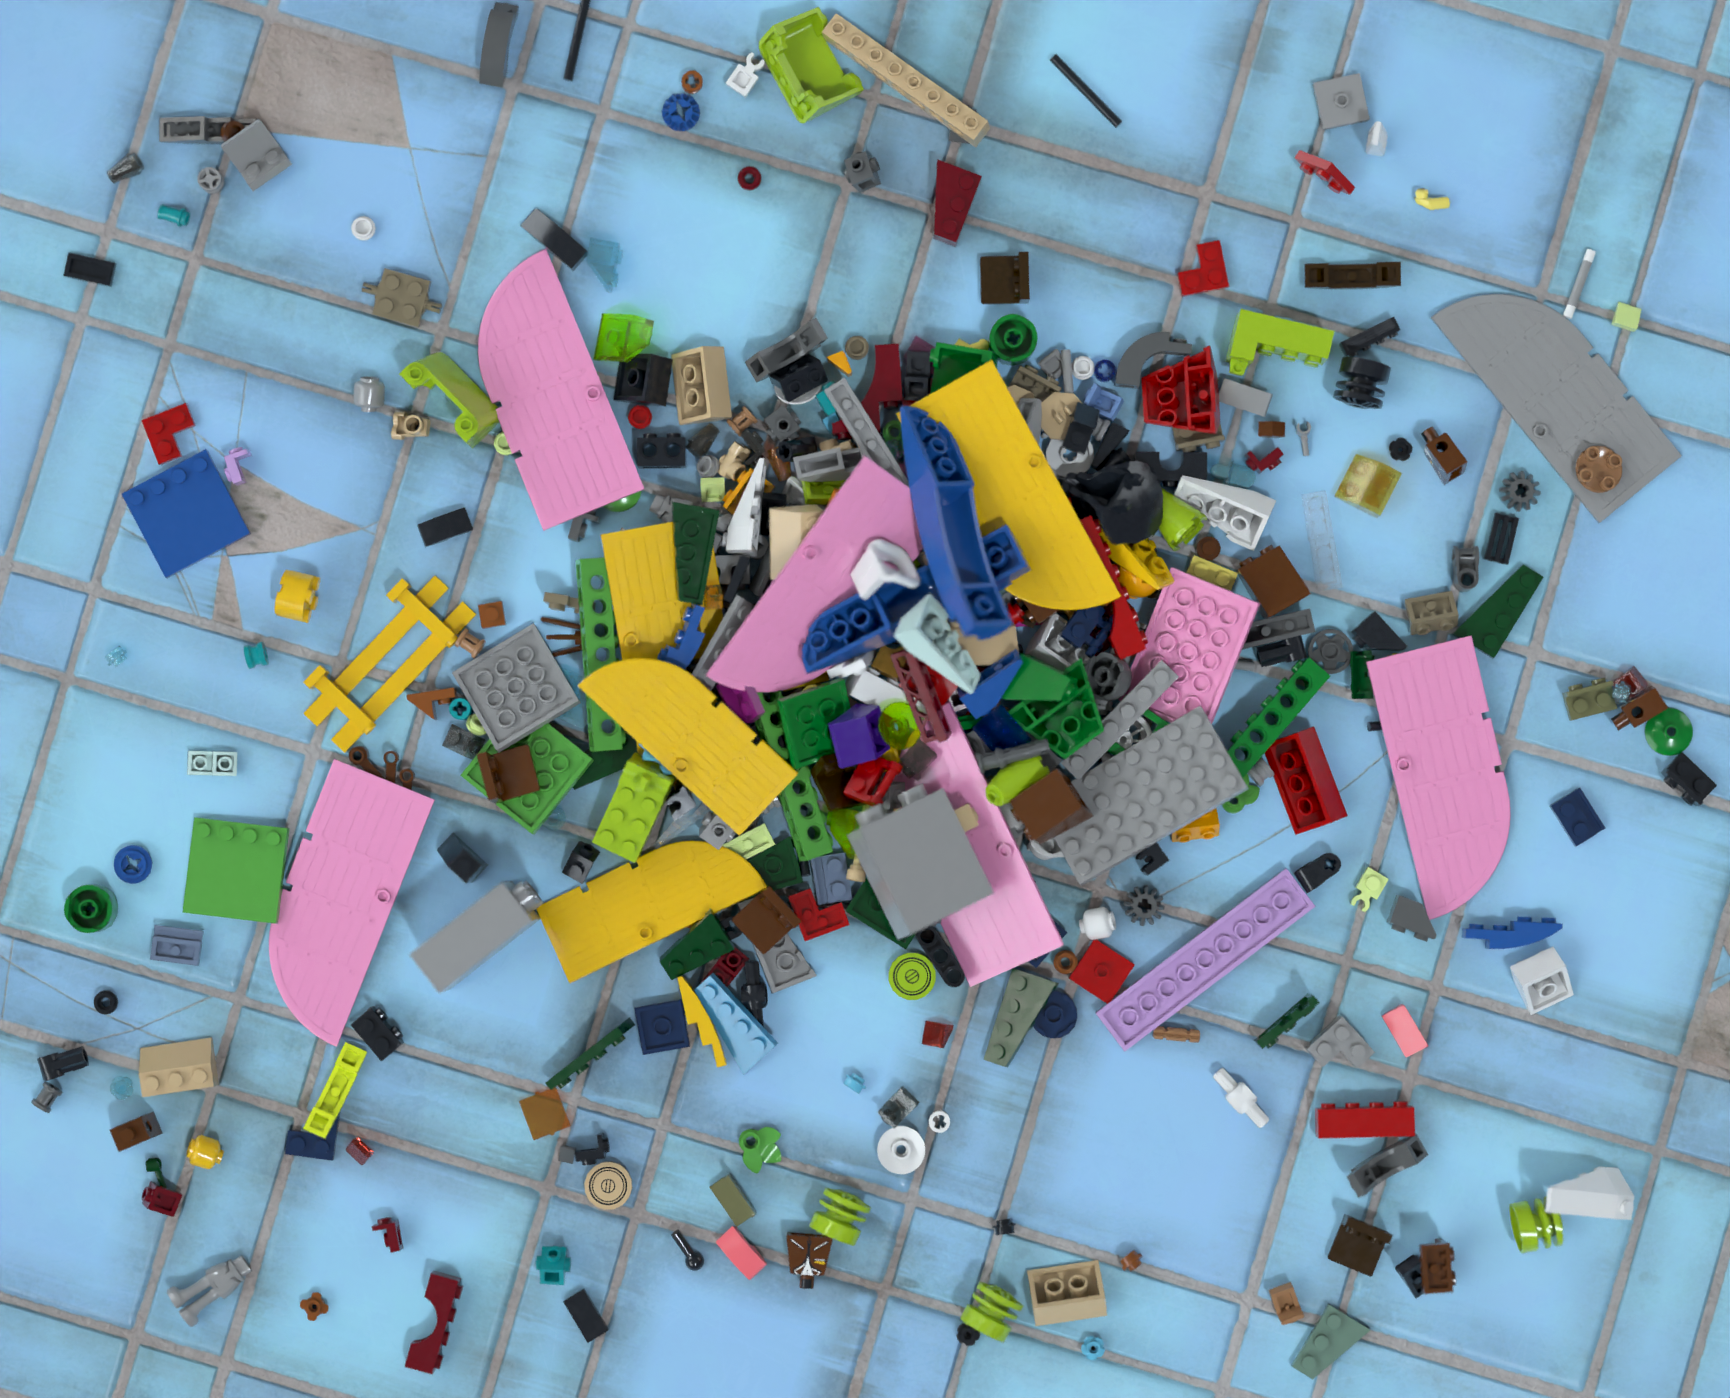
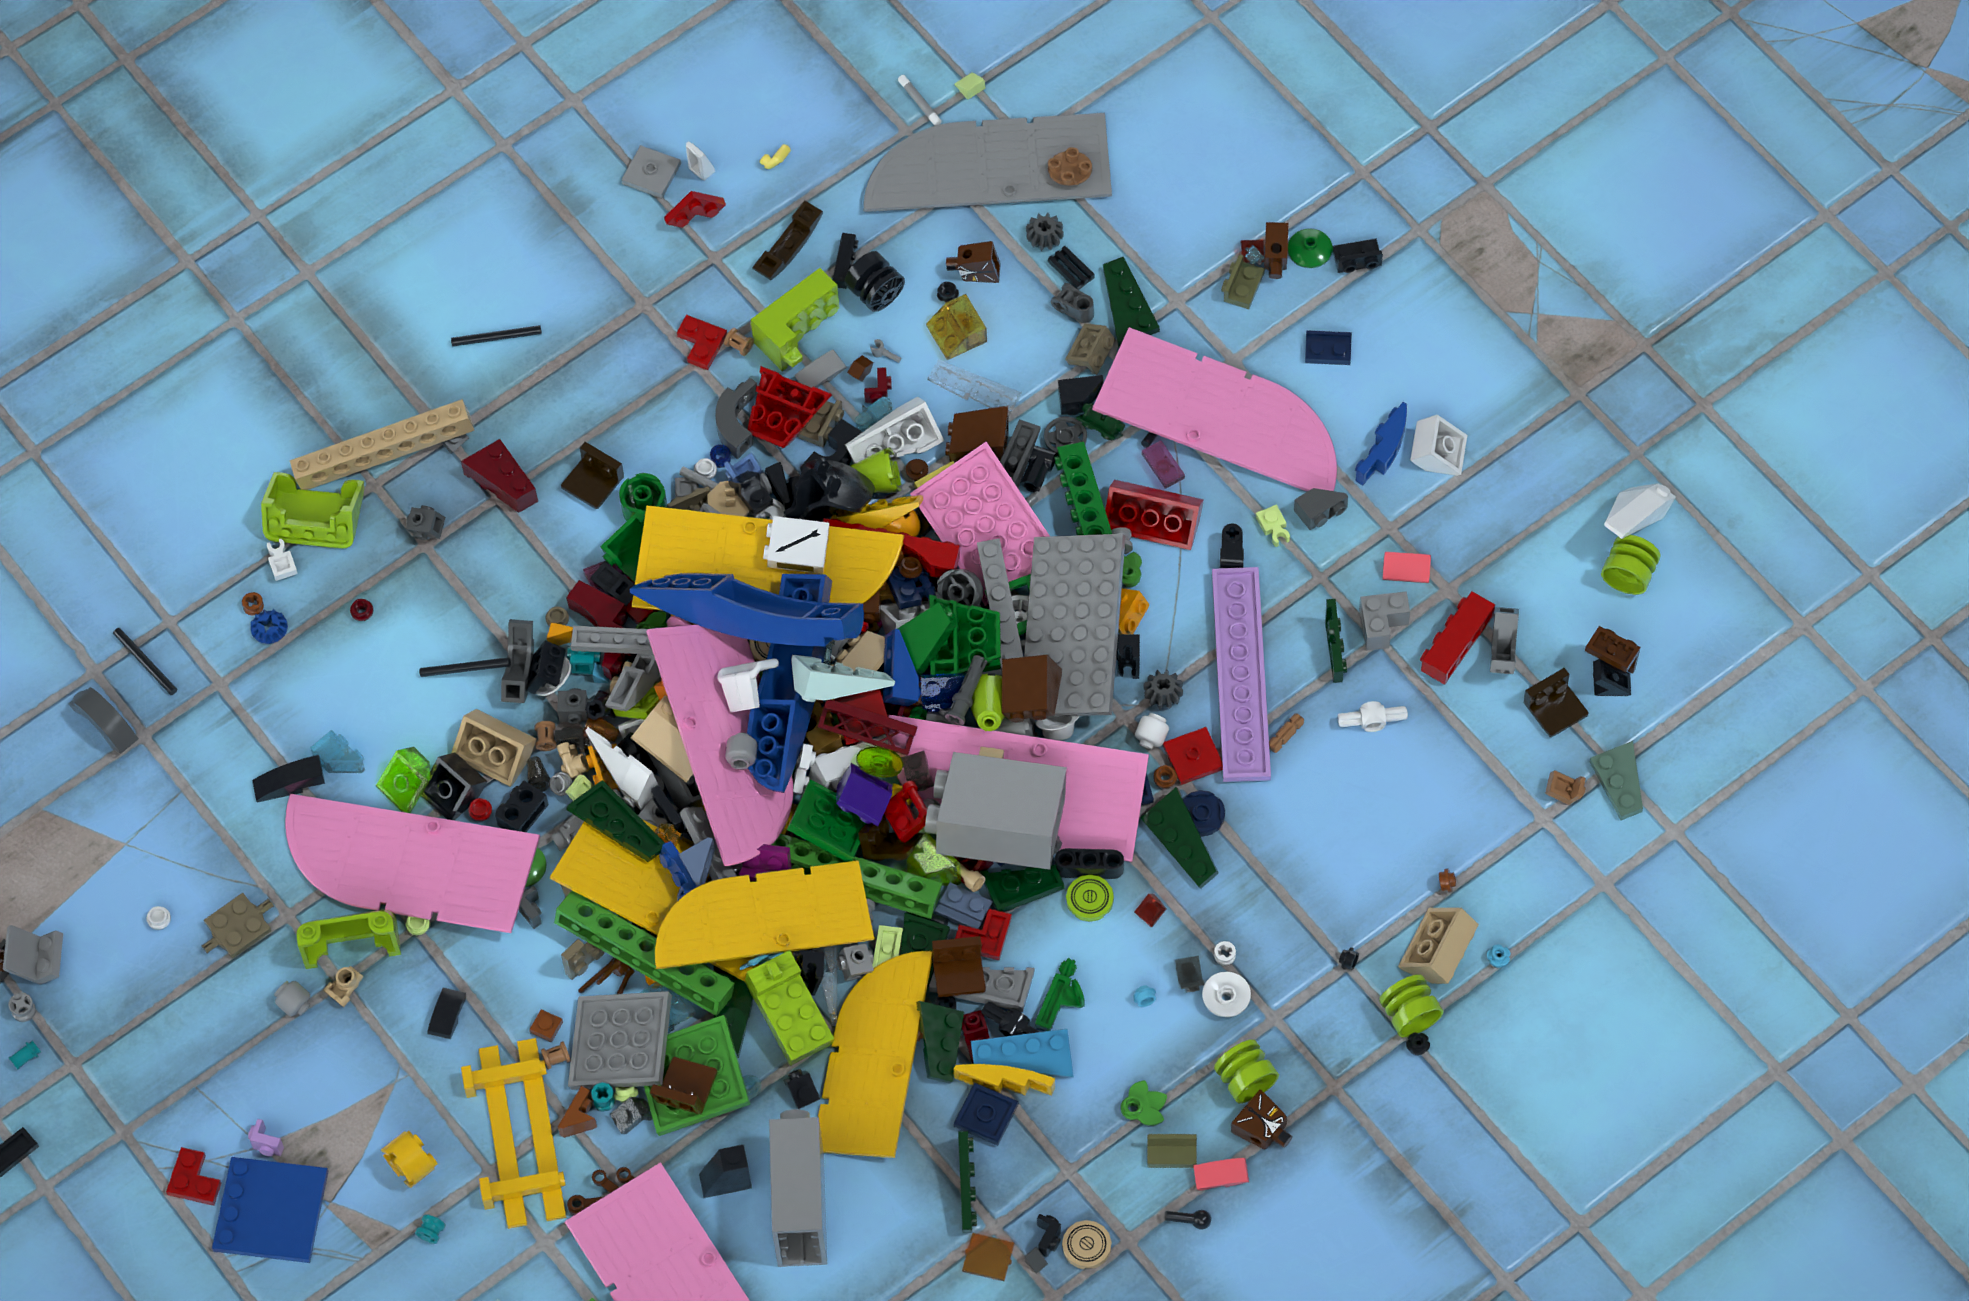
camera: 55 degrees left, 25 degrees down
none -> black bar [419,657,511,677]
none -> sand blue slope [679,837,716,887]
none -> medium nougat bush [724,328,754,356]
none -> light grey head [725,733,757,770]
none -> white brick [763,516,829,574]
none -> reddish brown plate [899,556,922,578]
none -> green piece [1035,958,1085,1031]
none -> clear pink plate [1142,441,1185,489]

